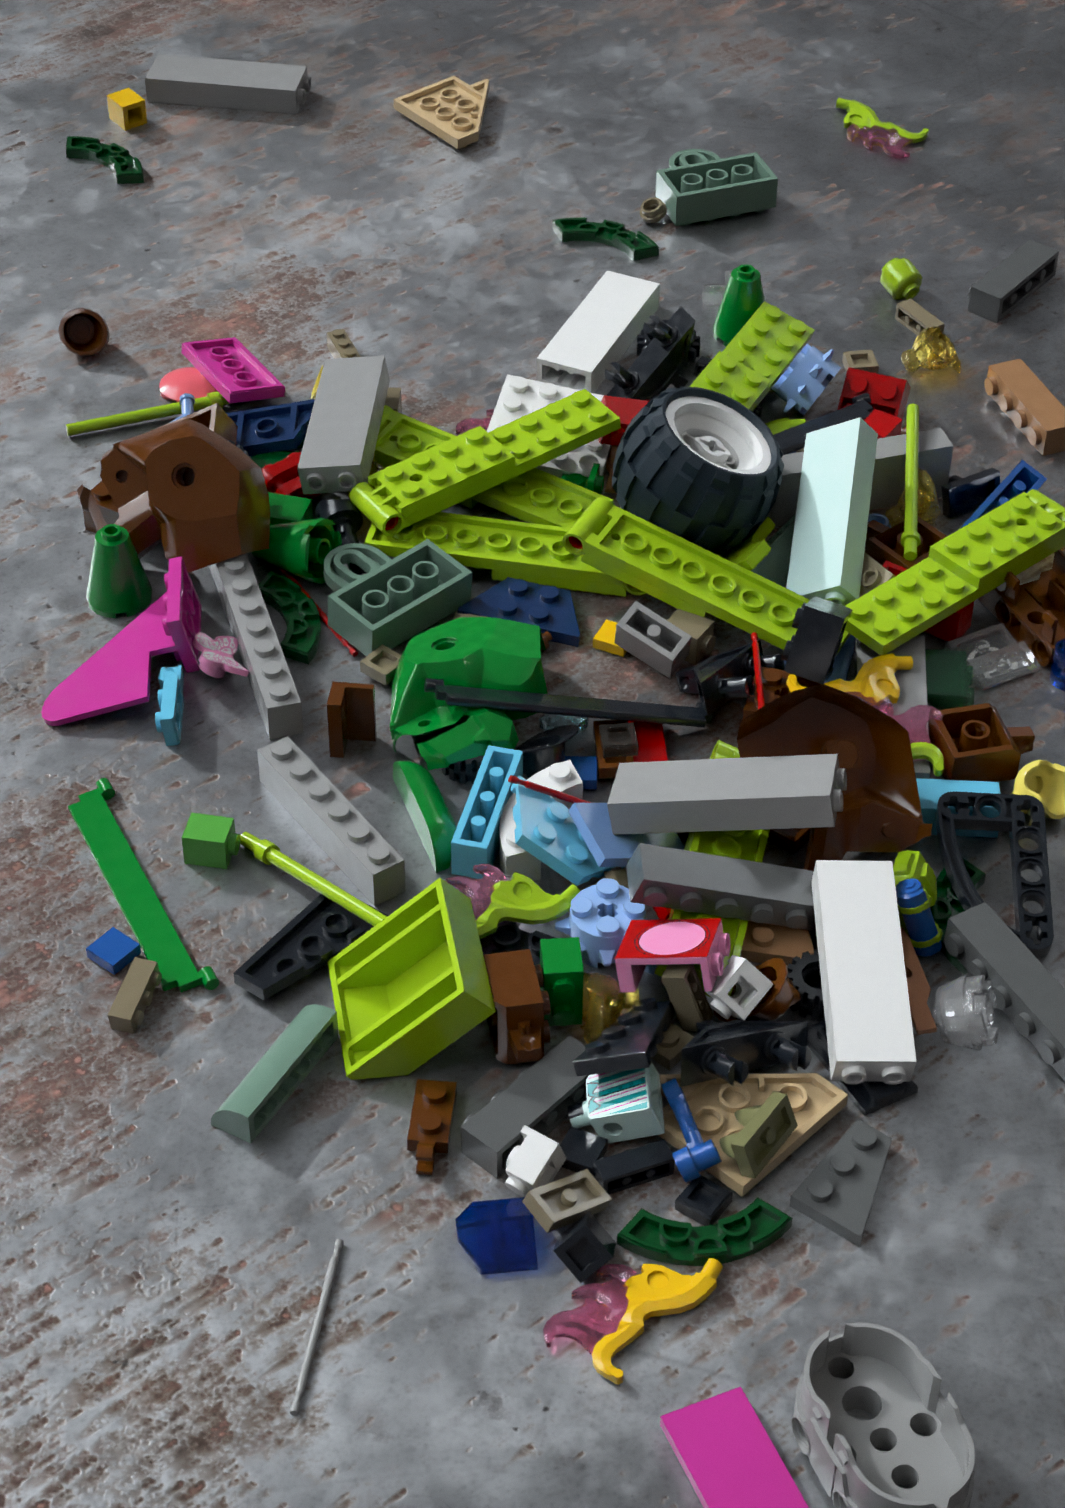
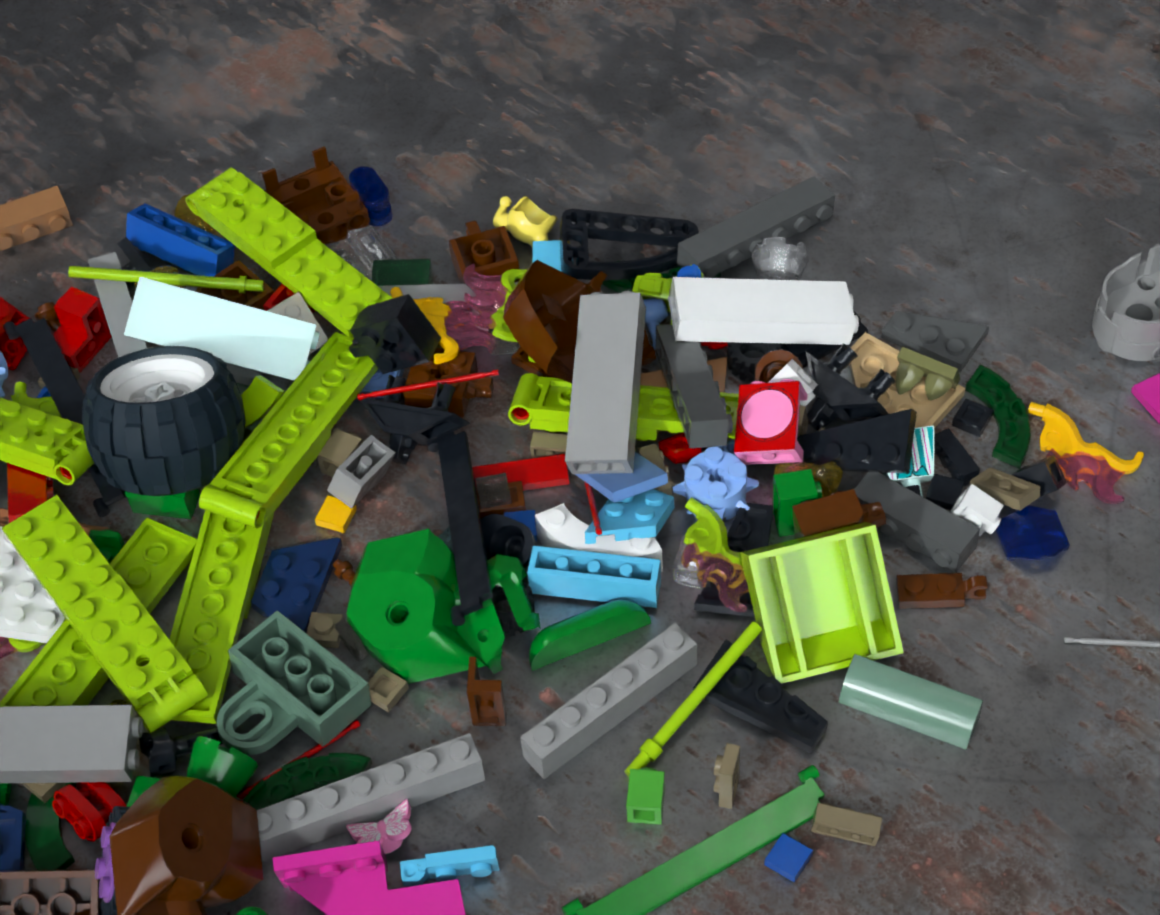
camera: 90 degrees left, 10 degrees up
blue brick [661,1078,722,1183] -> none
none -> dark tan plate [714,743,740,809]

